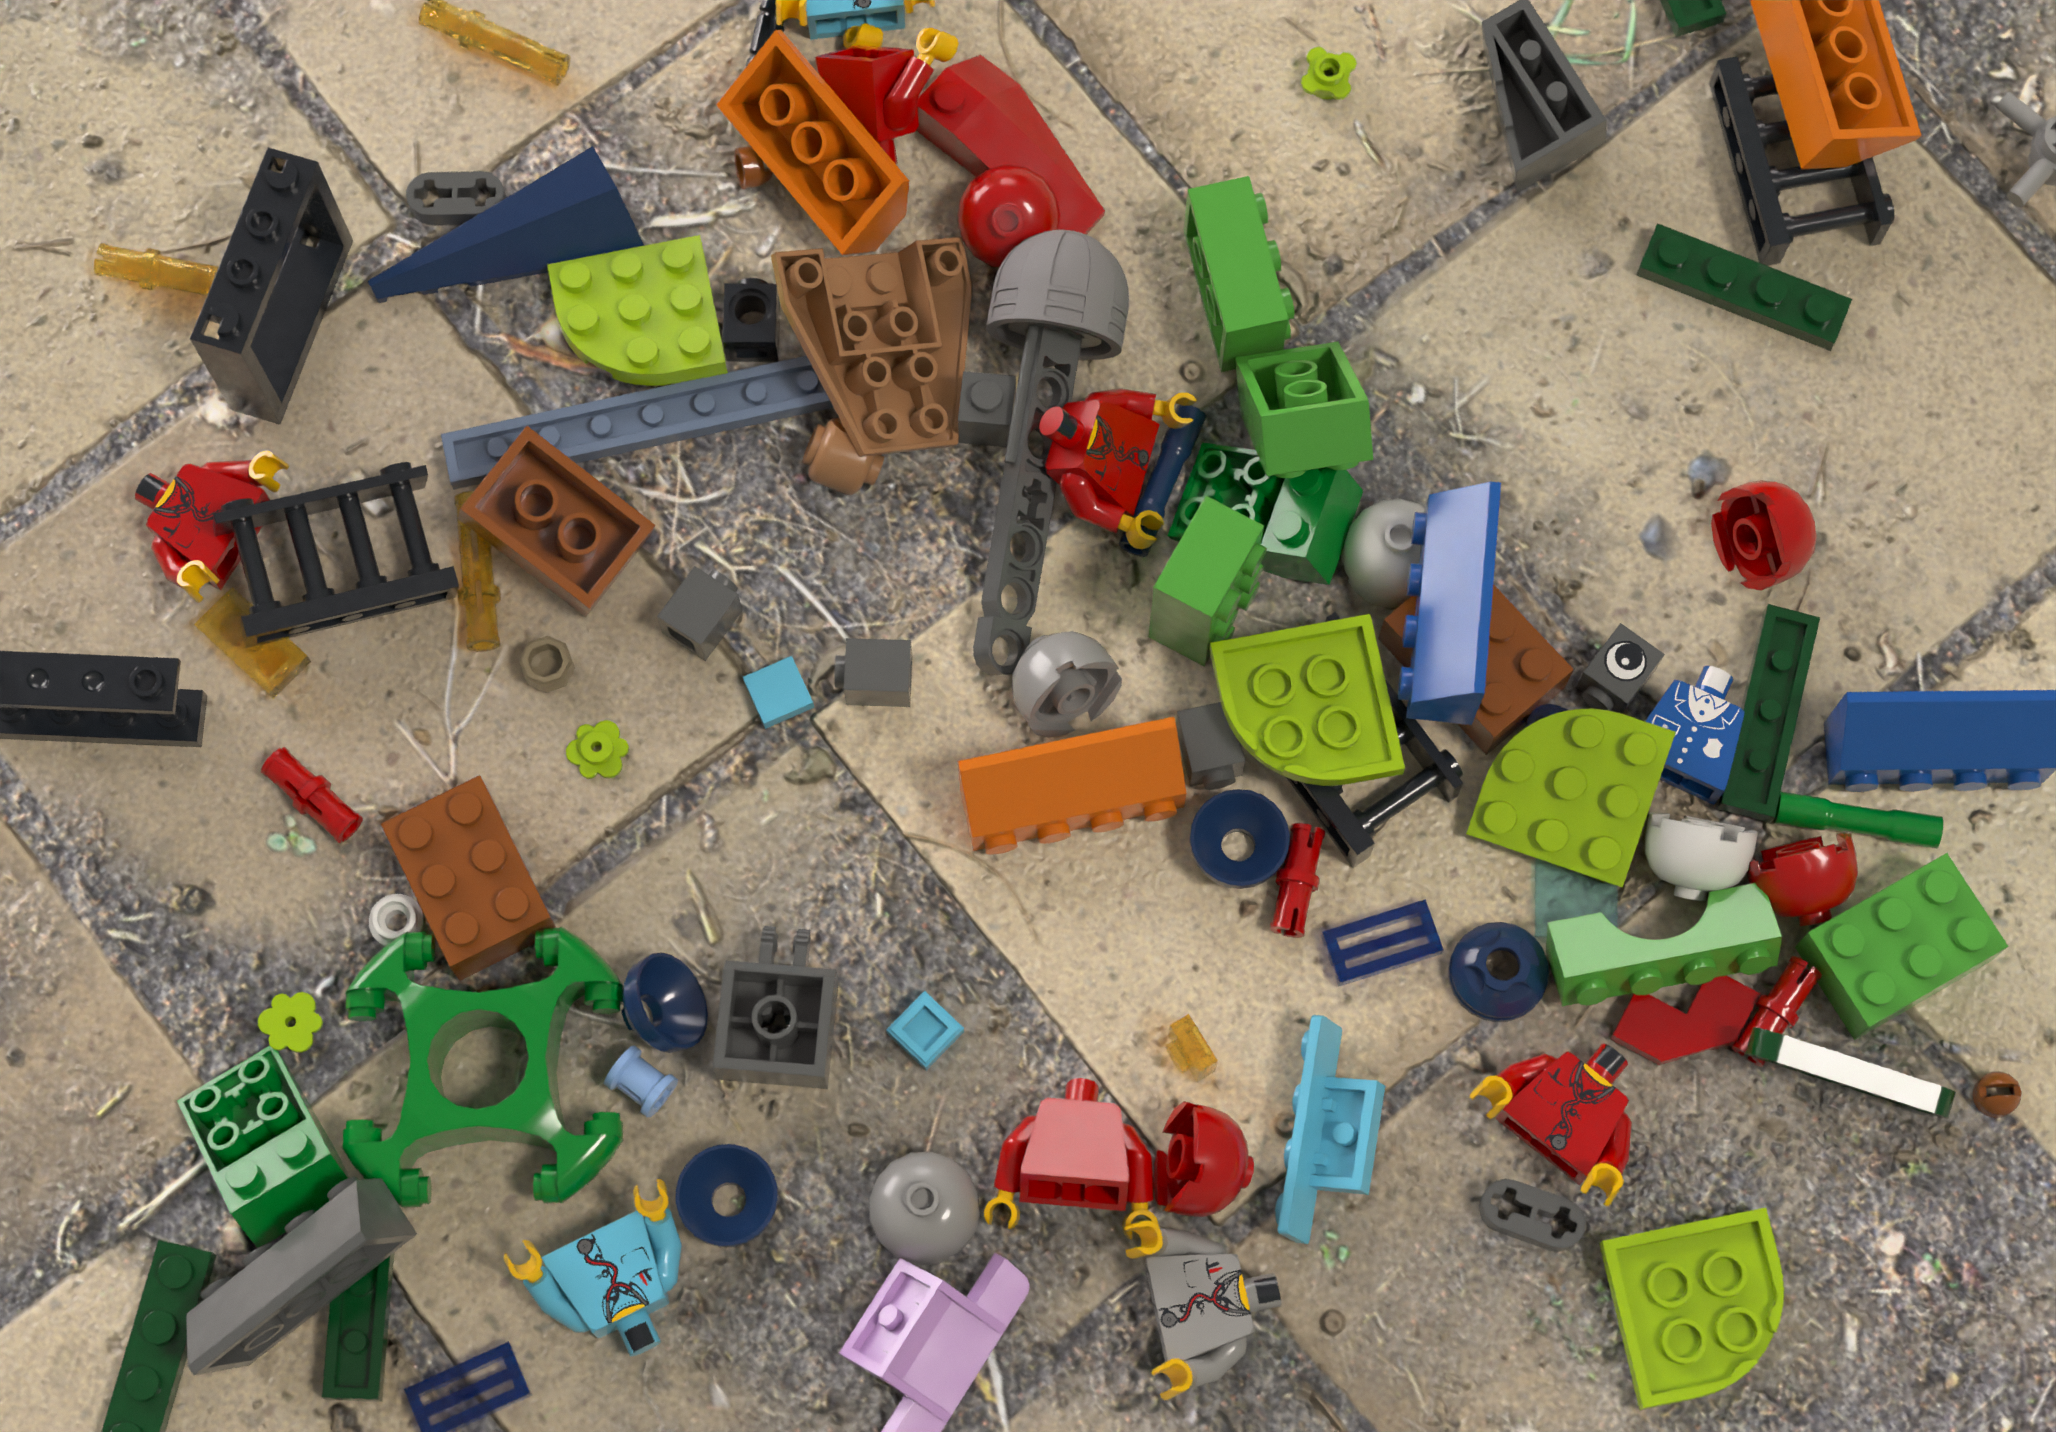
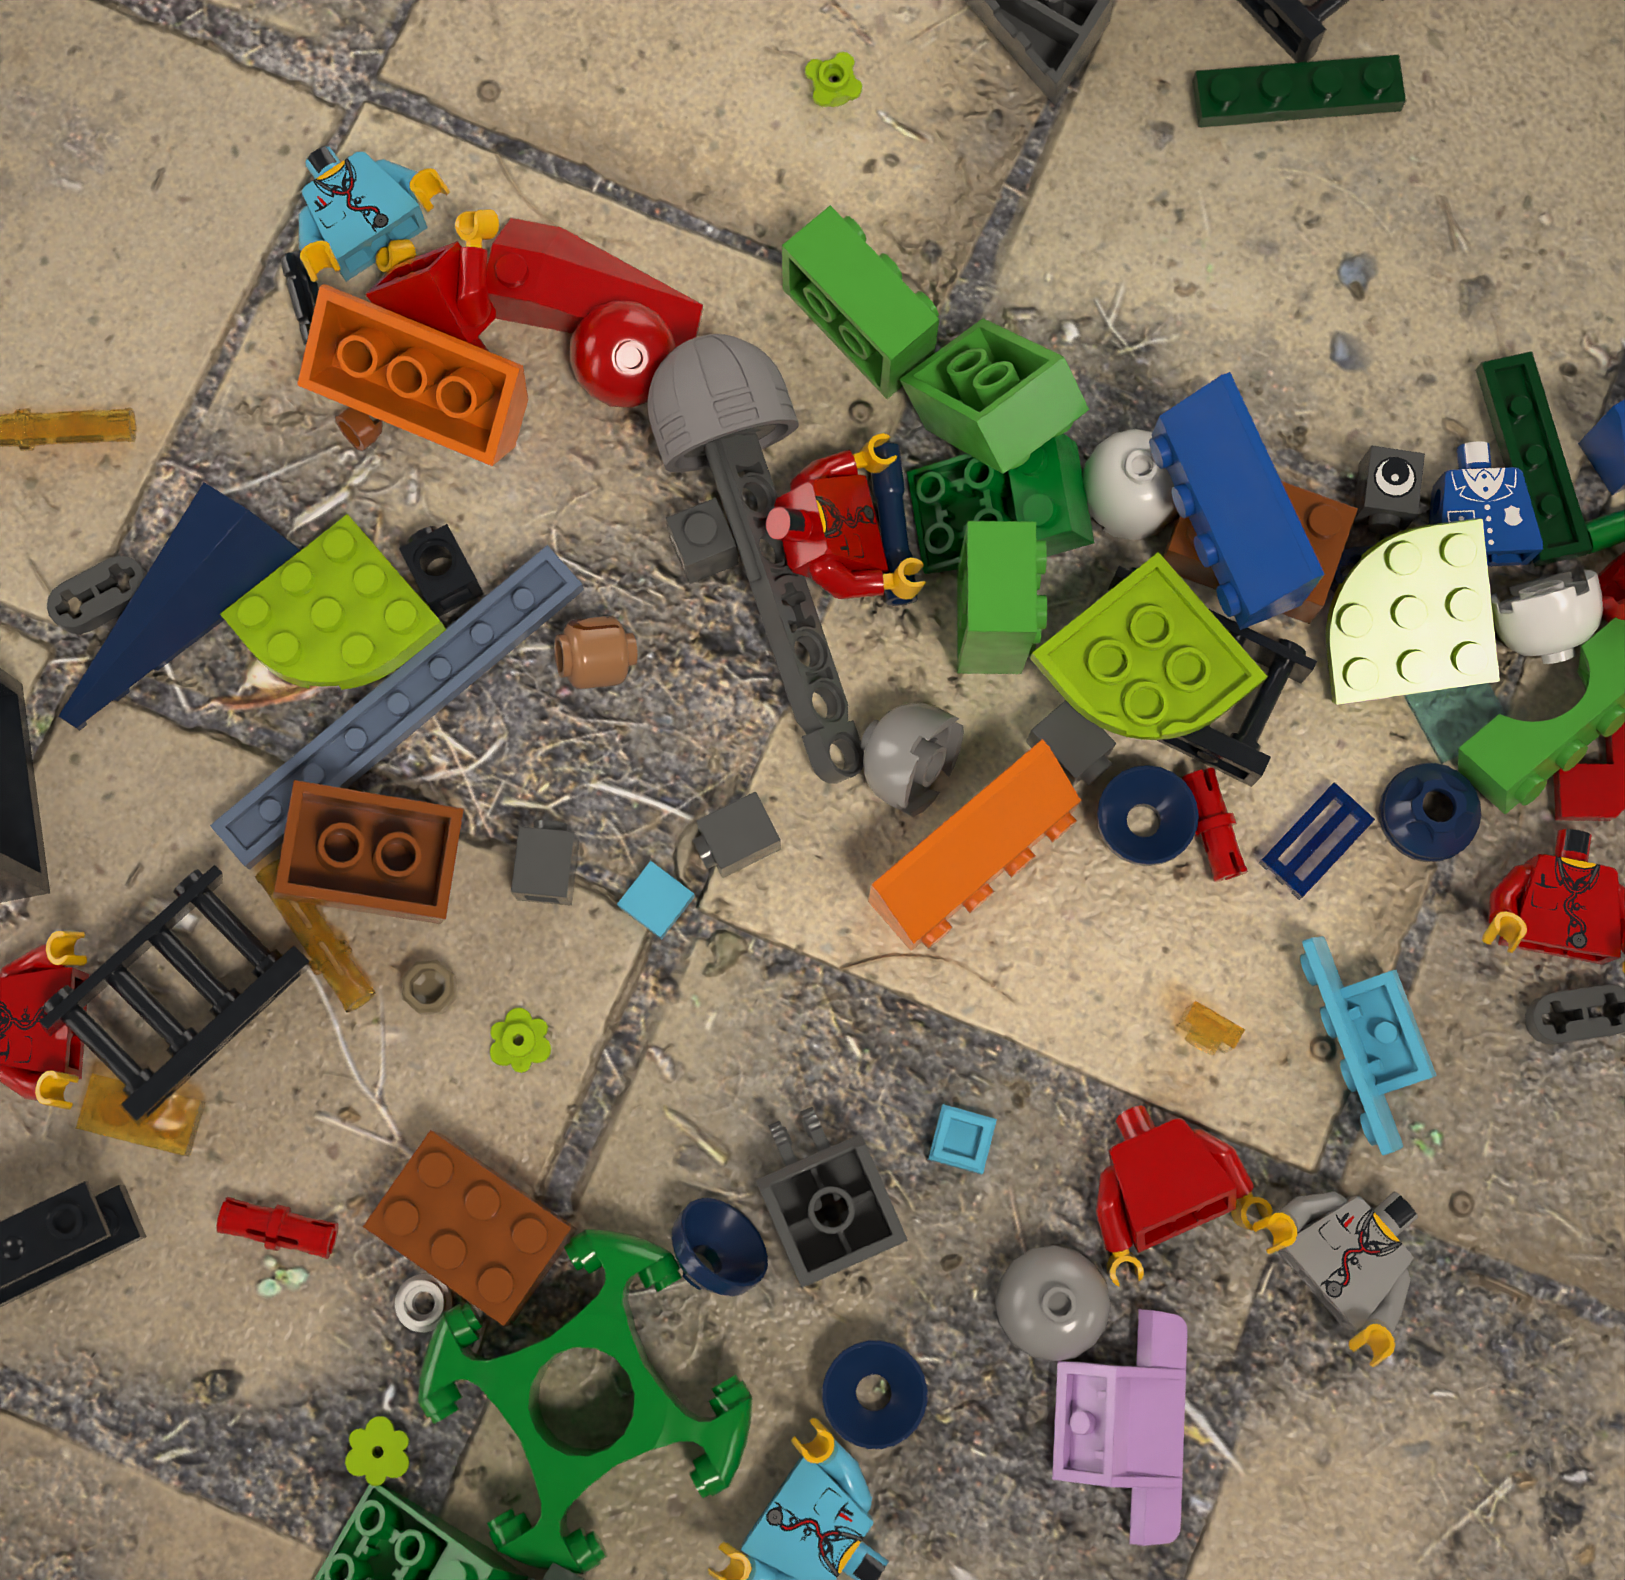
camera: 30 degrees left, 5 degrees up
light blue bush [604,1045,678,1117] -> none
medium nougat wedge [771,237,972,457] -> none
red cylinder [1153,1101,1254,1217] -> none
red cylinder [1711,480,1817,591] -> none

